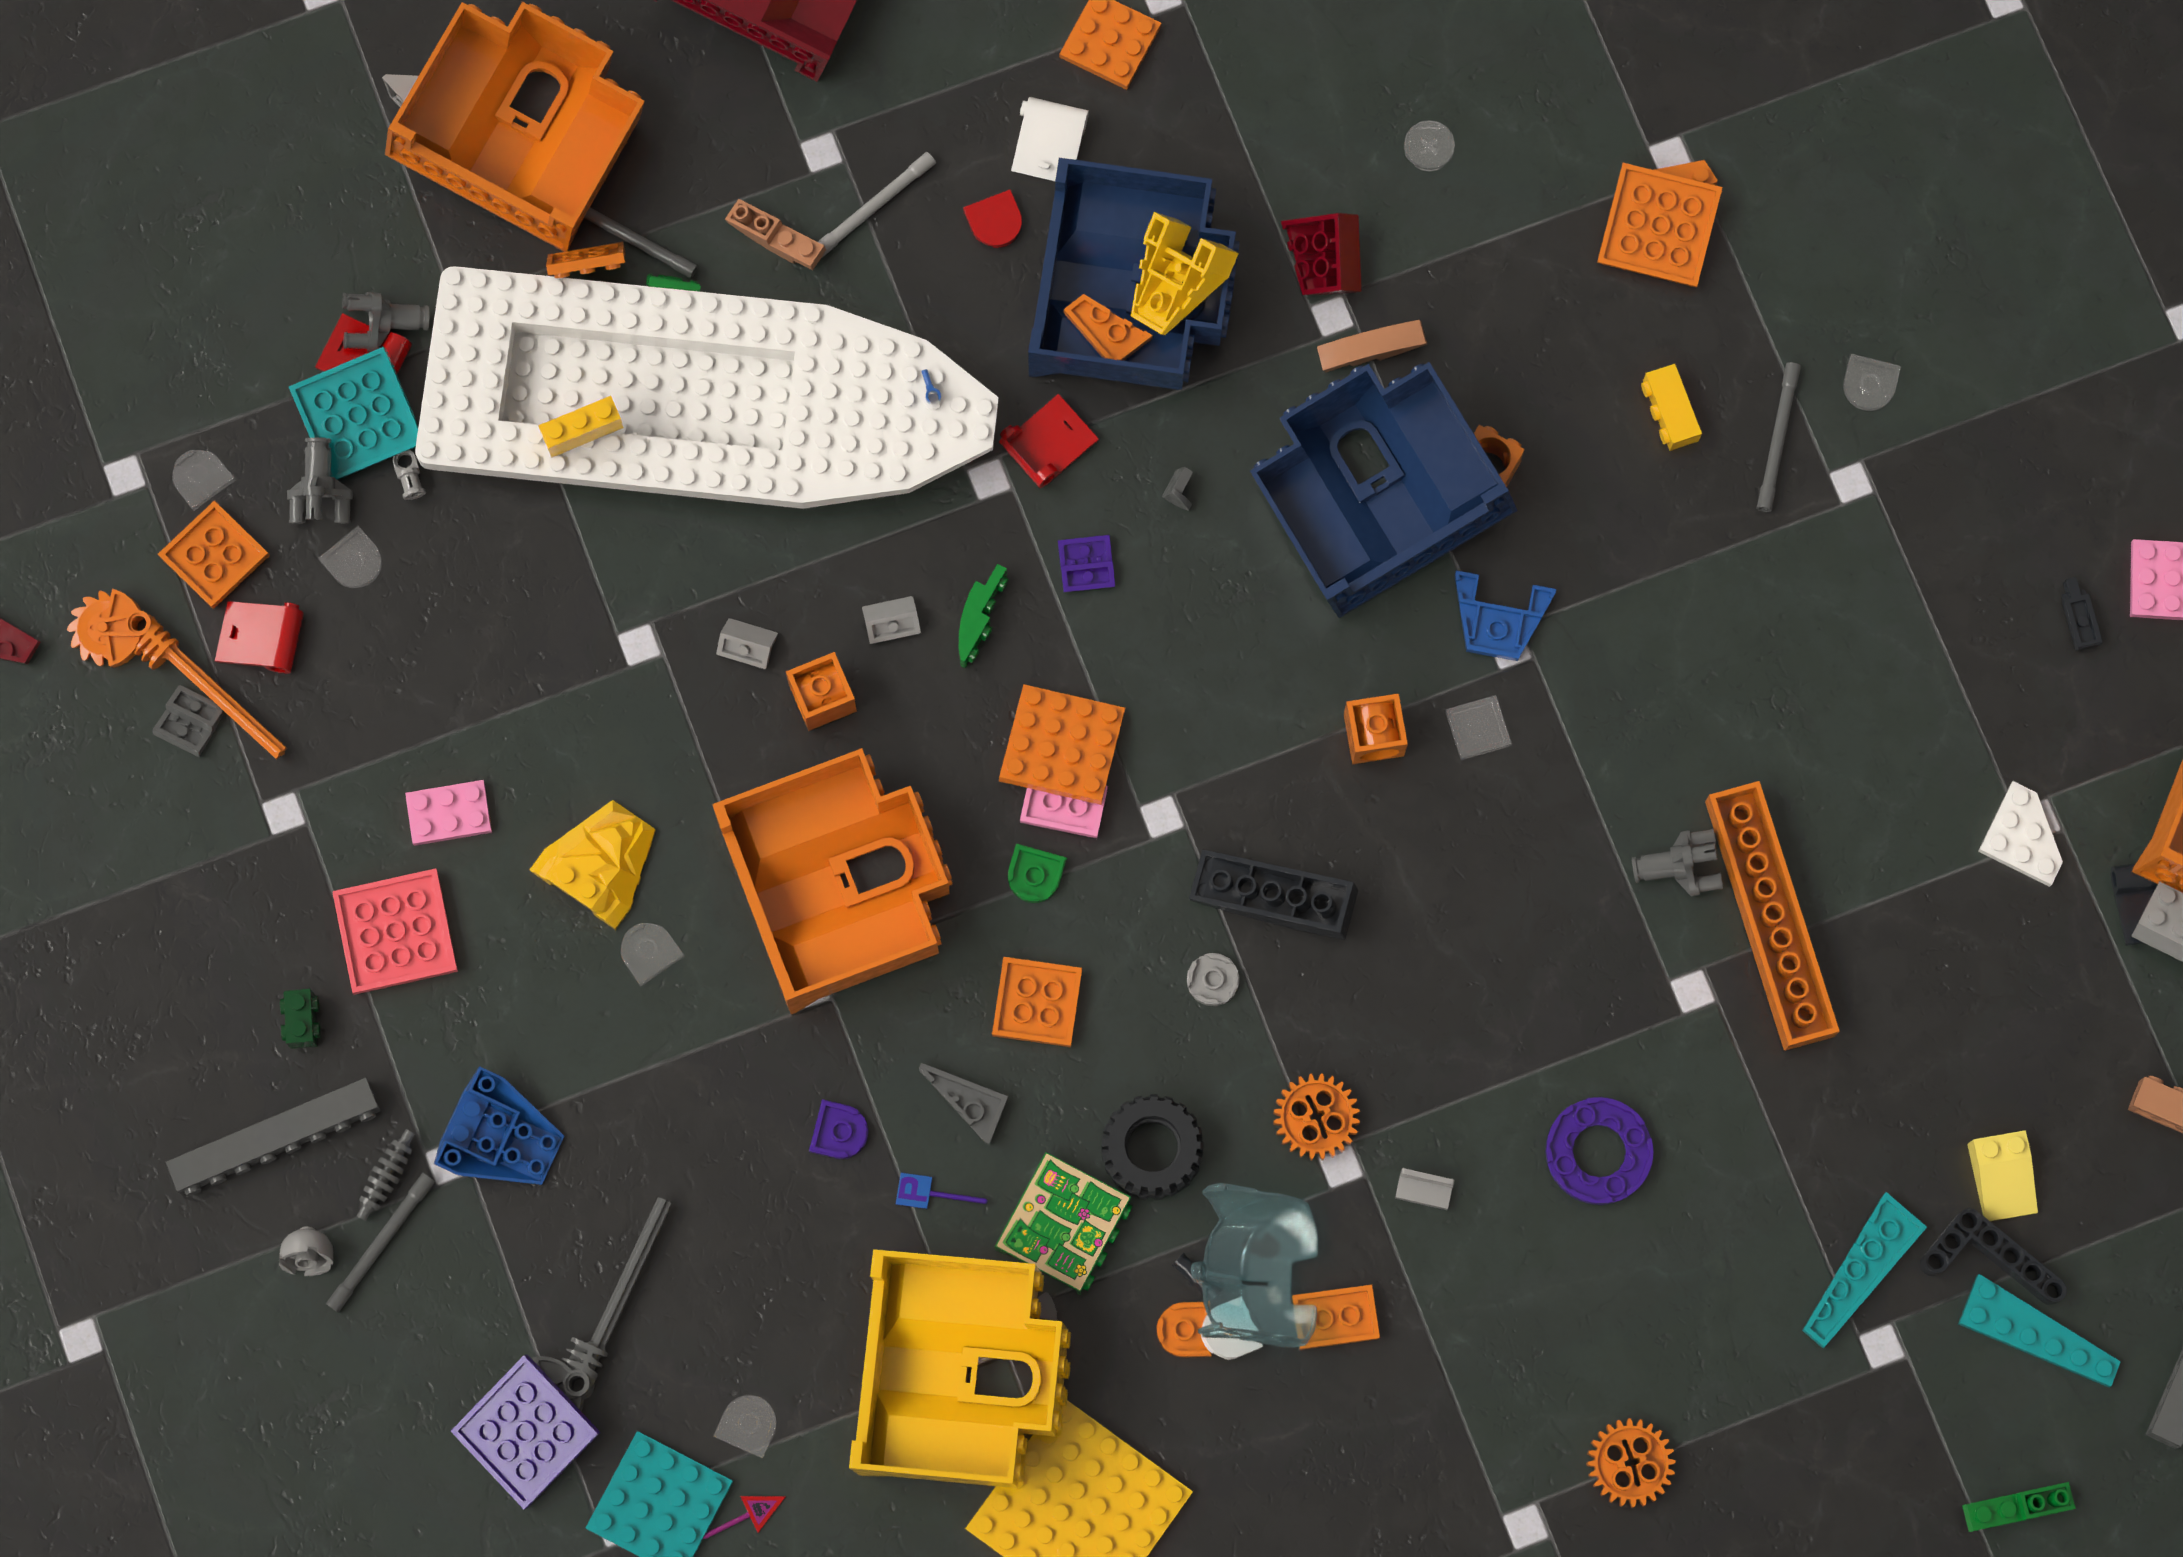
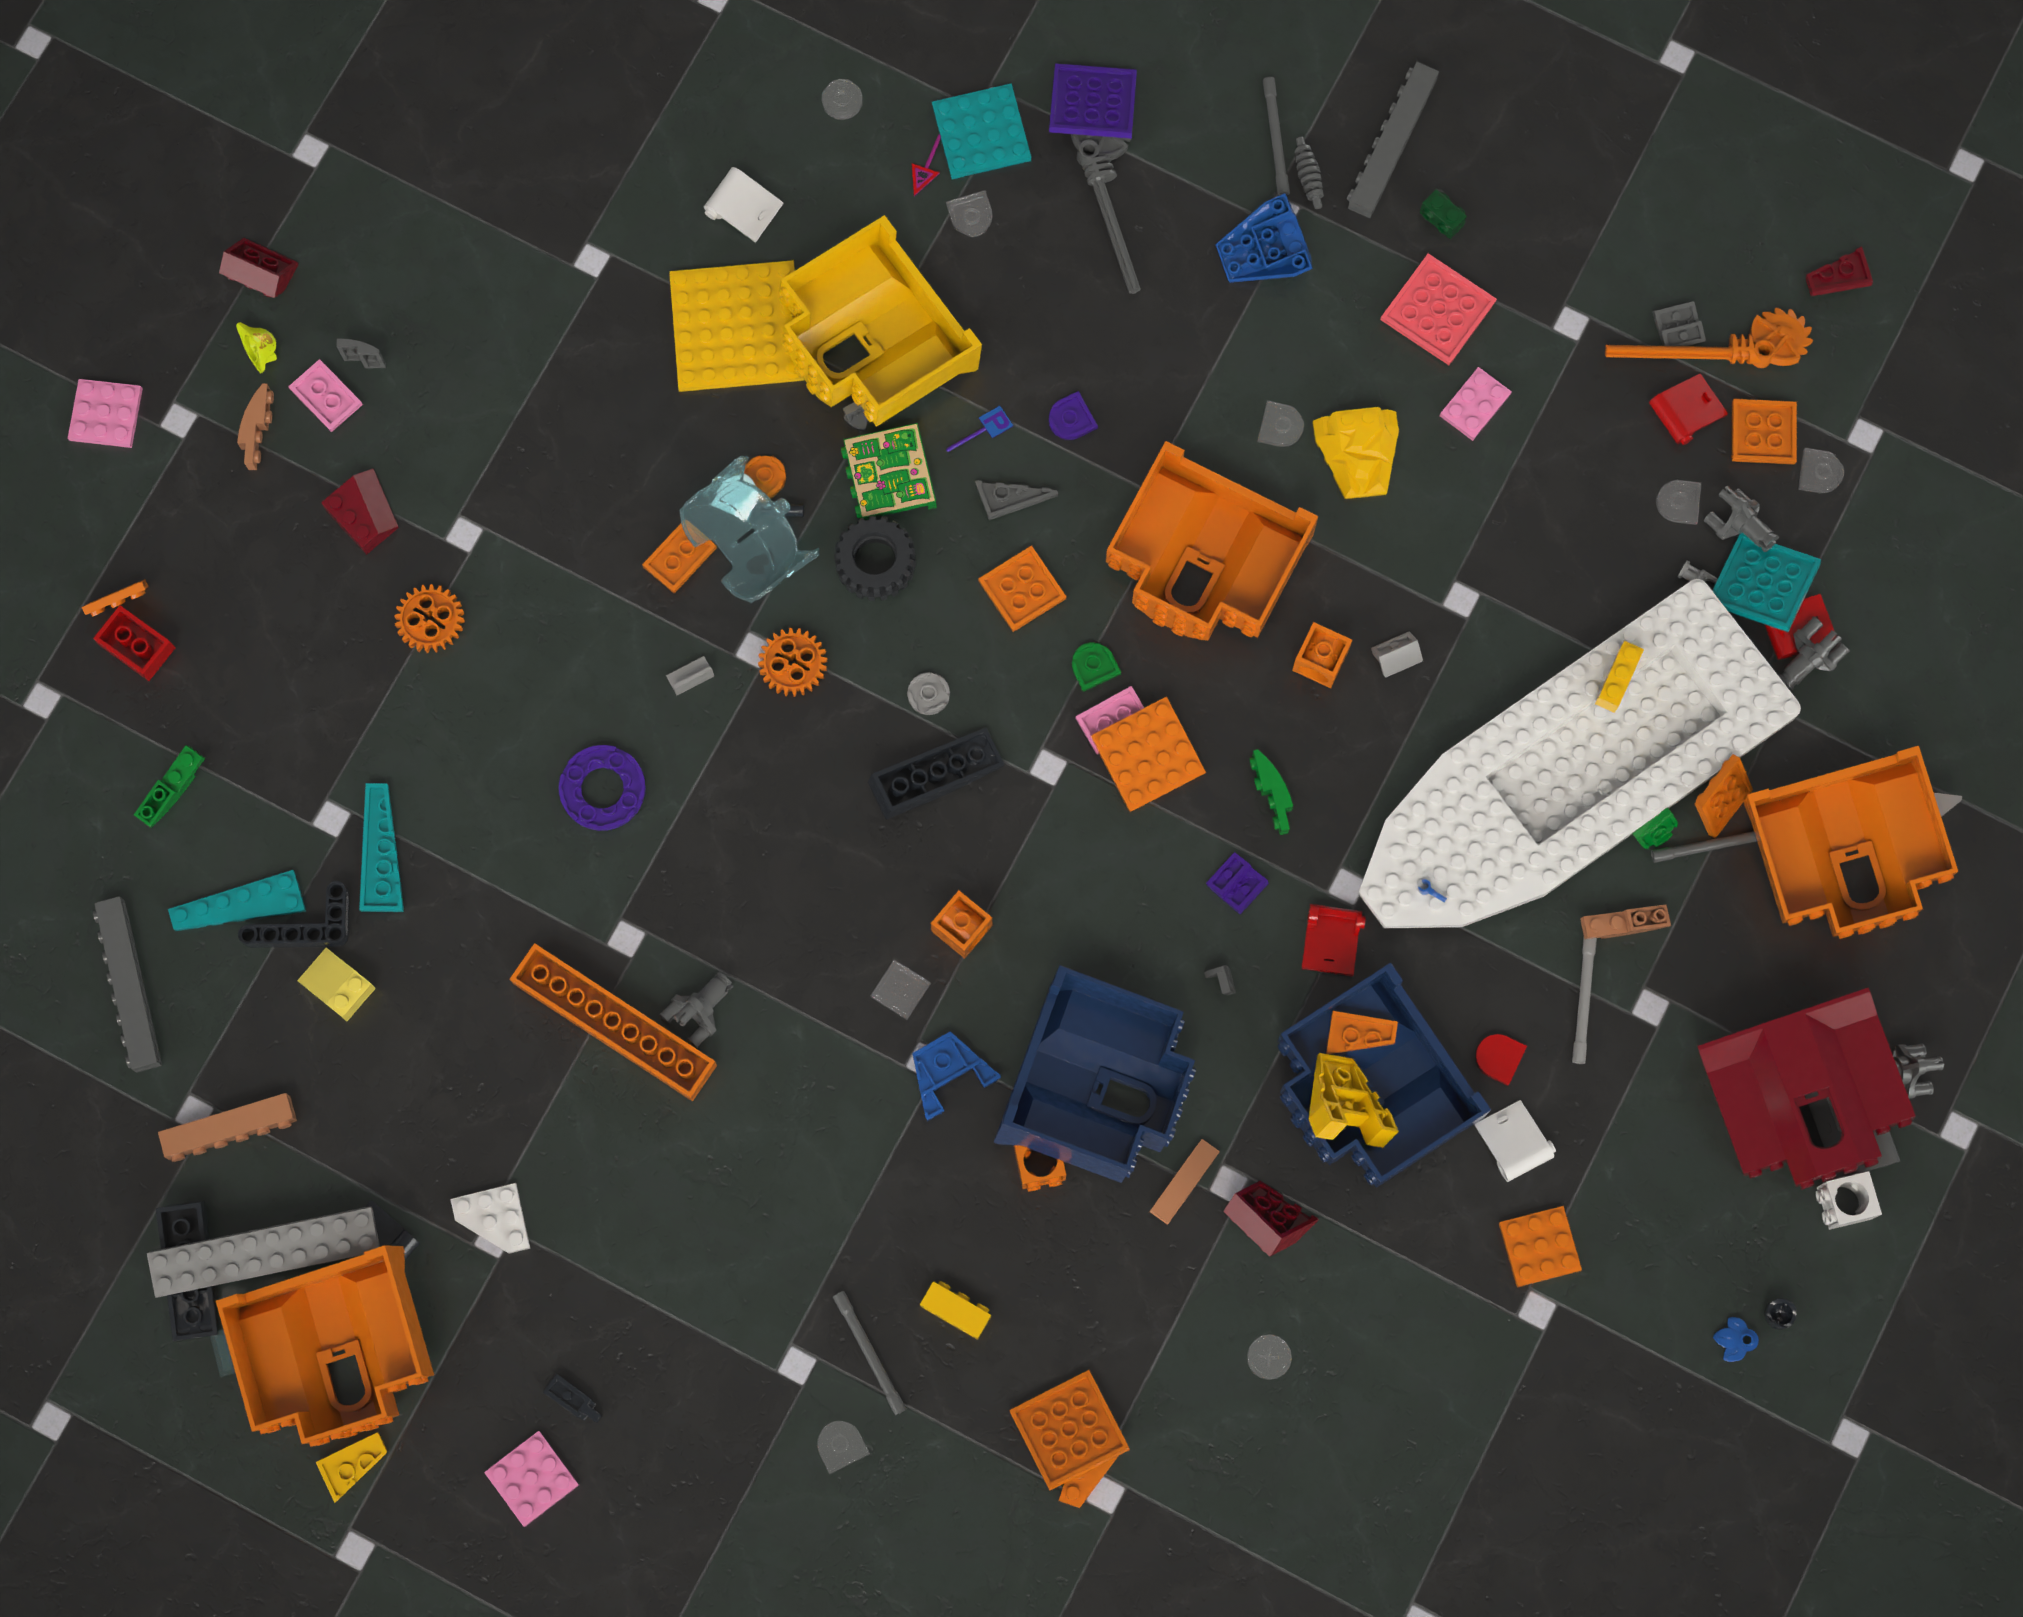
camera: 140 degrees right, 0 degrees up
light grey cylinder [279,1226,333,1276] -> none
light grey panel [862,596,921,644] -> none

